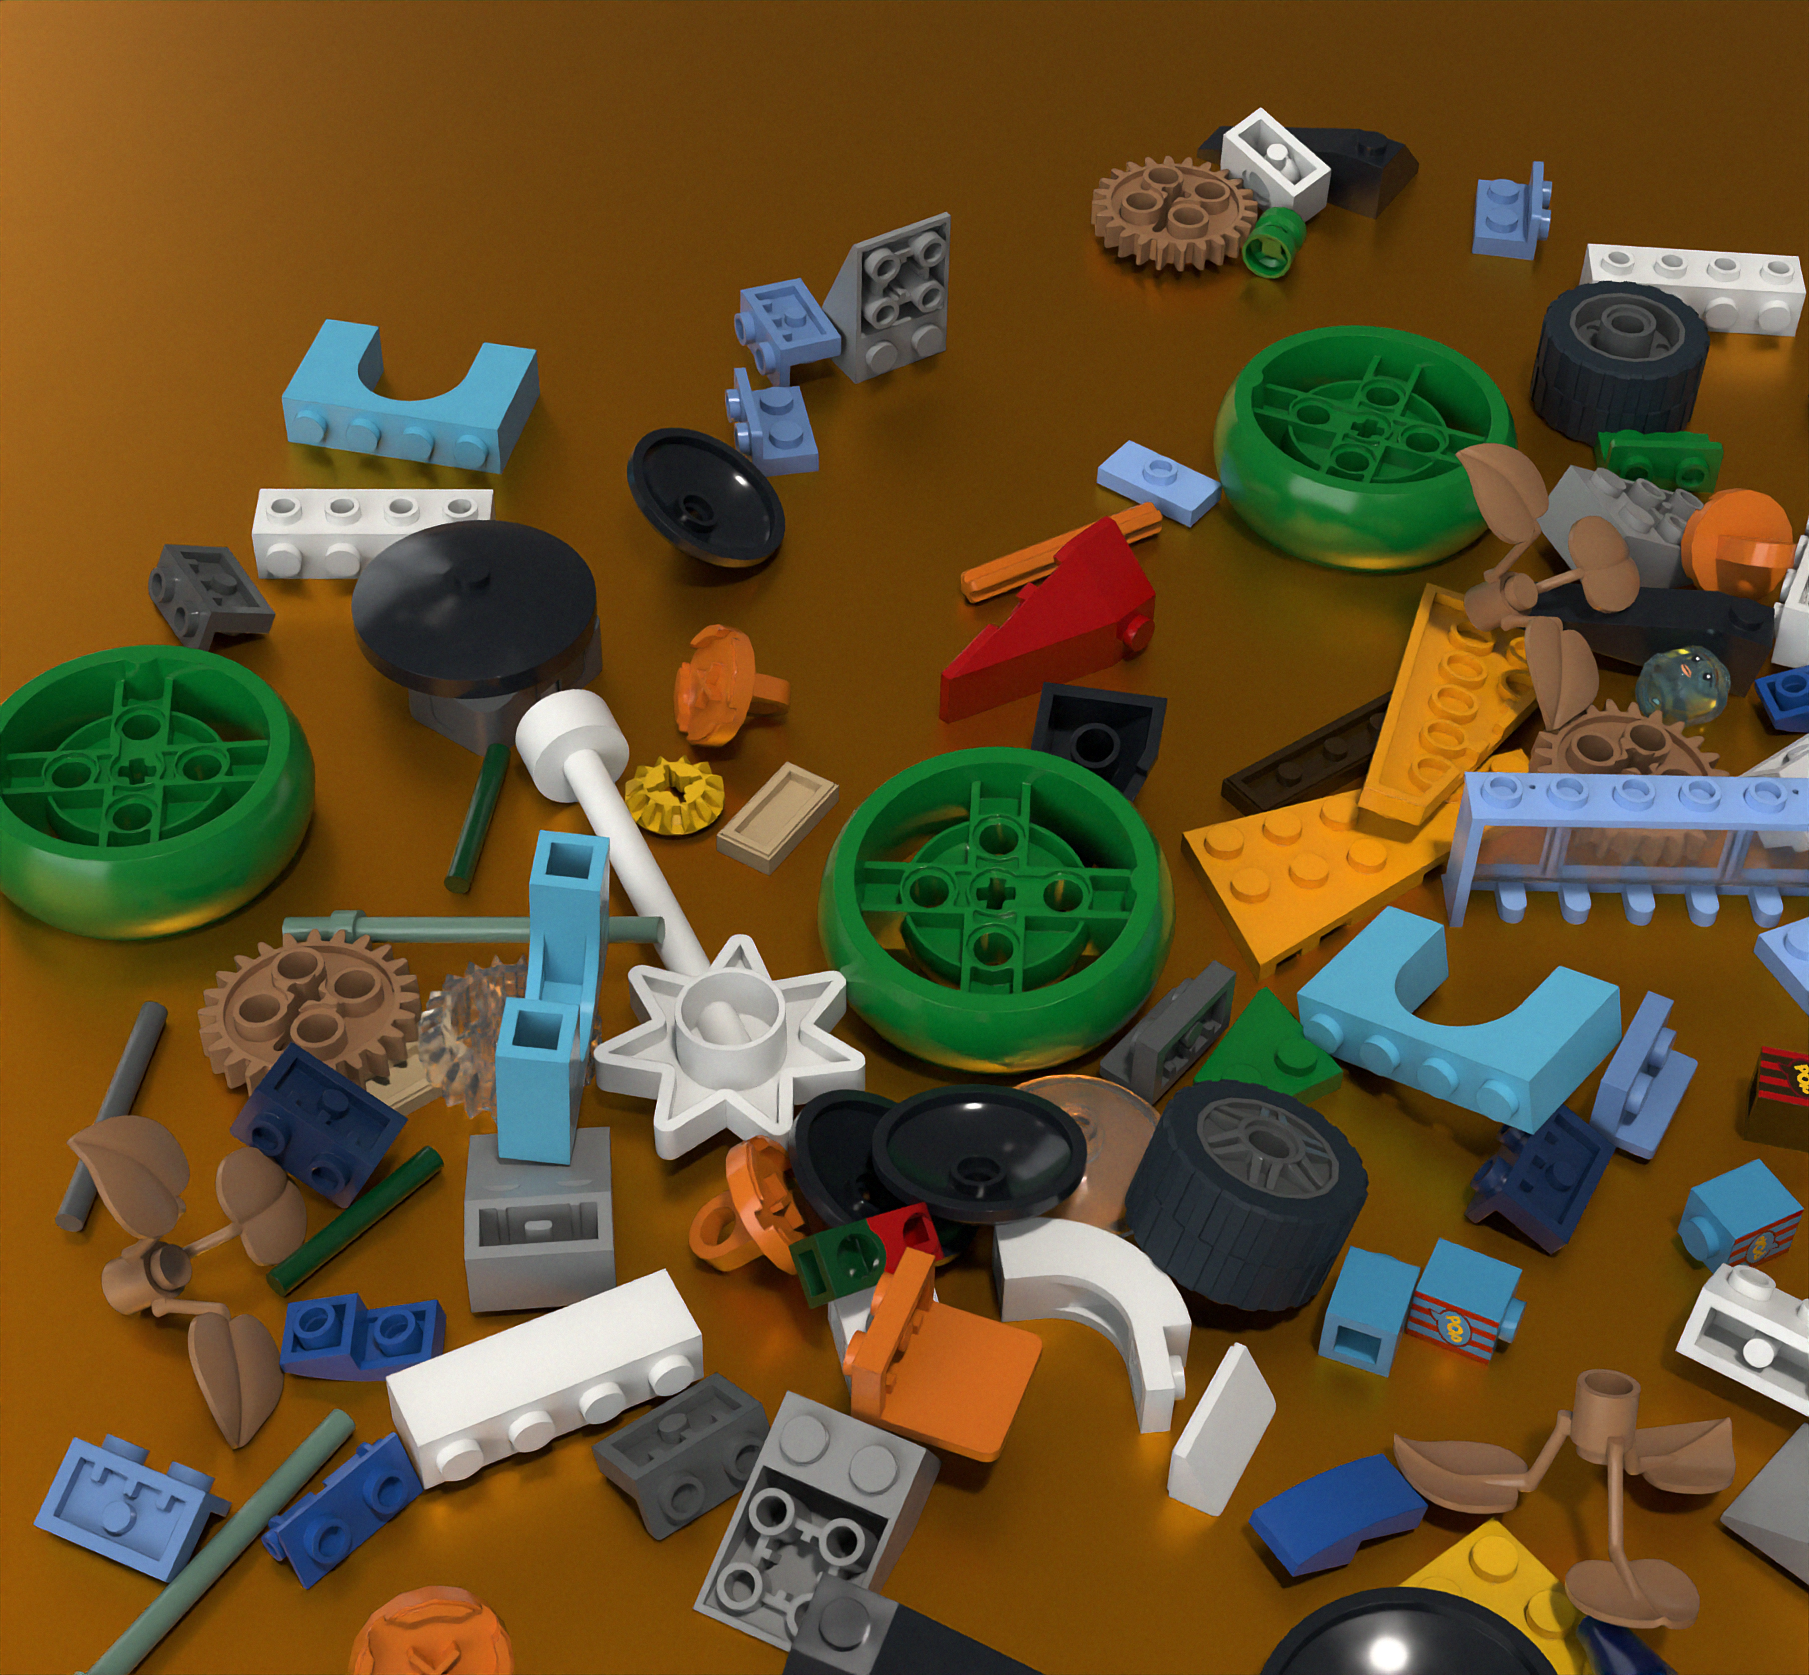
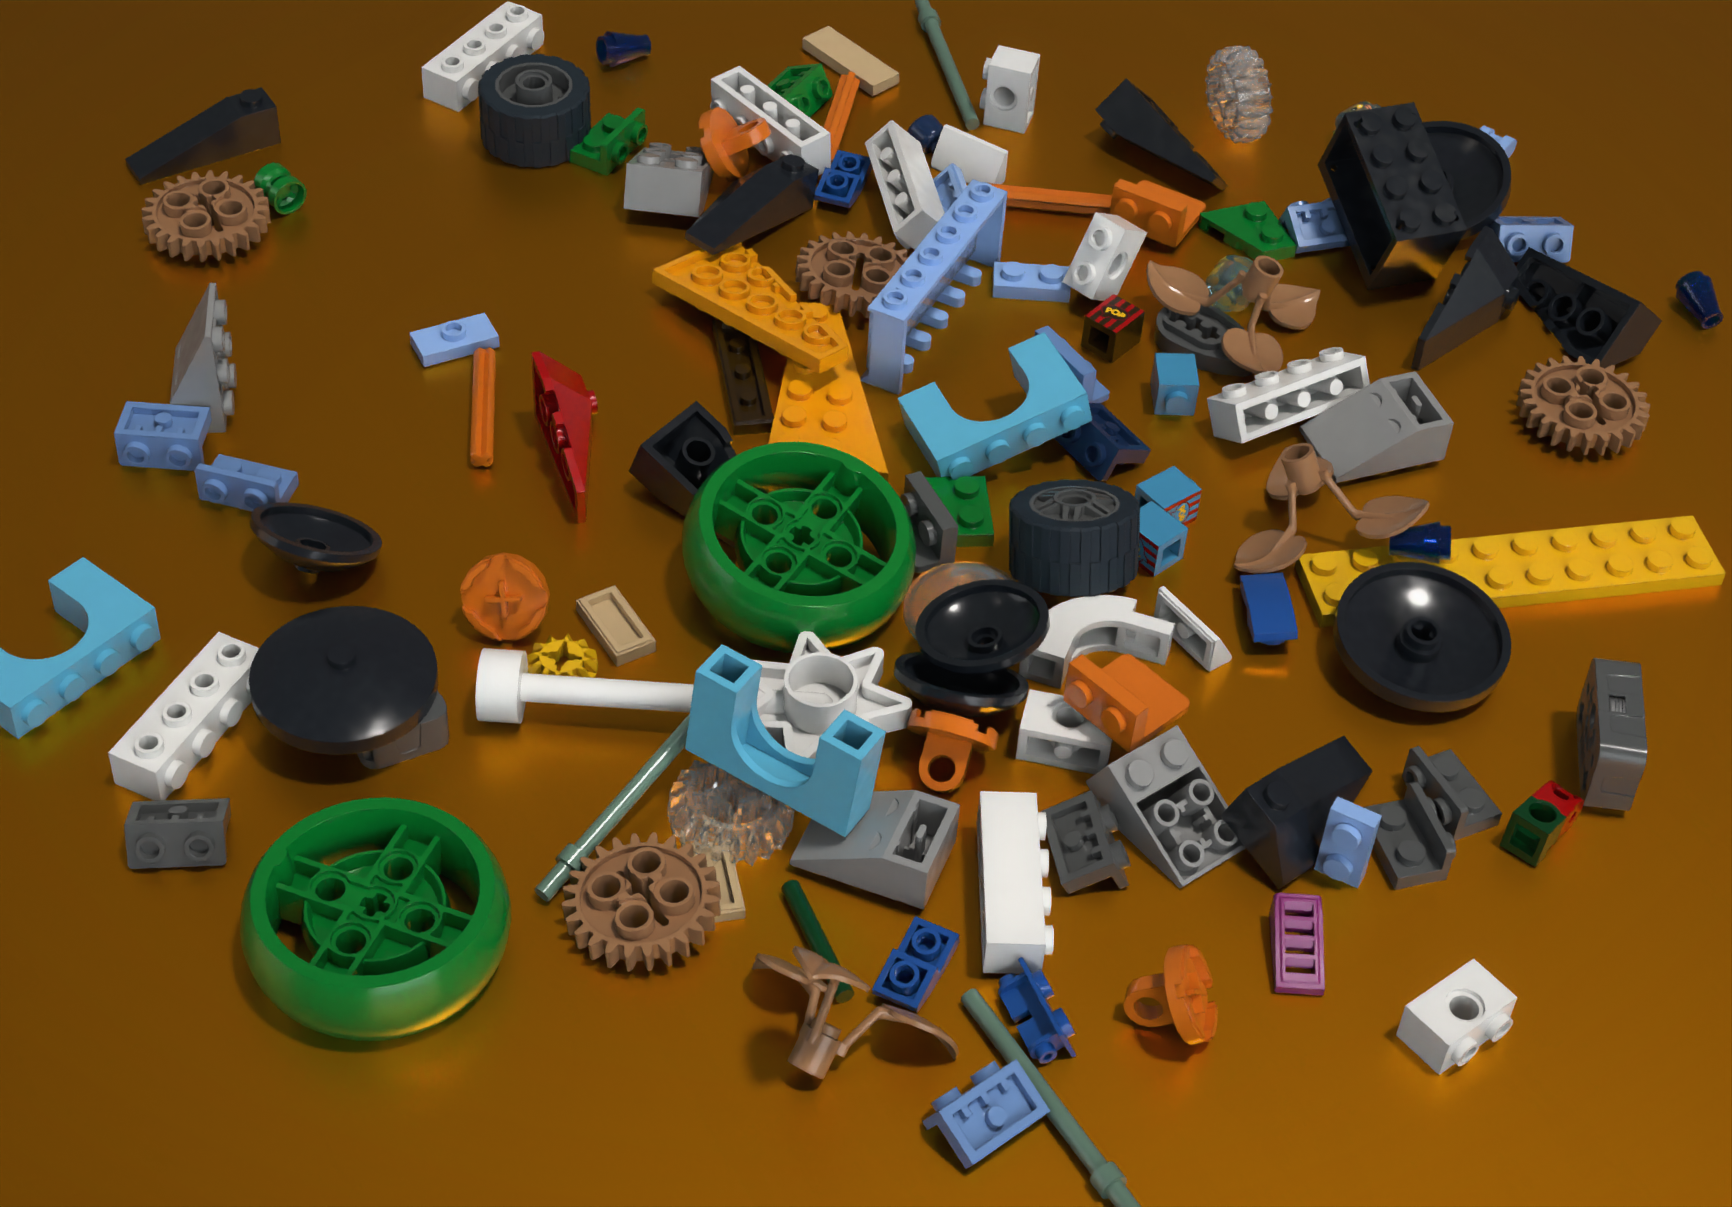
camera: 65 degrees left, 0 degrees up
dark grey bar [55,1001,168,1232] -> none
dark blue bracket [230,1041,408,1208] -> none
dark green bar [444,743,511,894] -> none
dark green leg [788,1202,945,1309] -> none
green wheel [1213,325,1518,573] -> none
white brick [1220,107,1332,223] -> none
medium nougat plant [1455,443,1640,731] -> none
medium blue bracket [1472,161,1552,260] -> none
clear light blue head [1635,646,1731,728] -> none

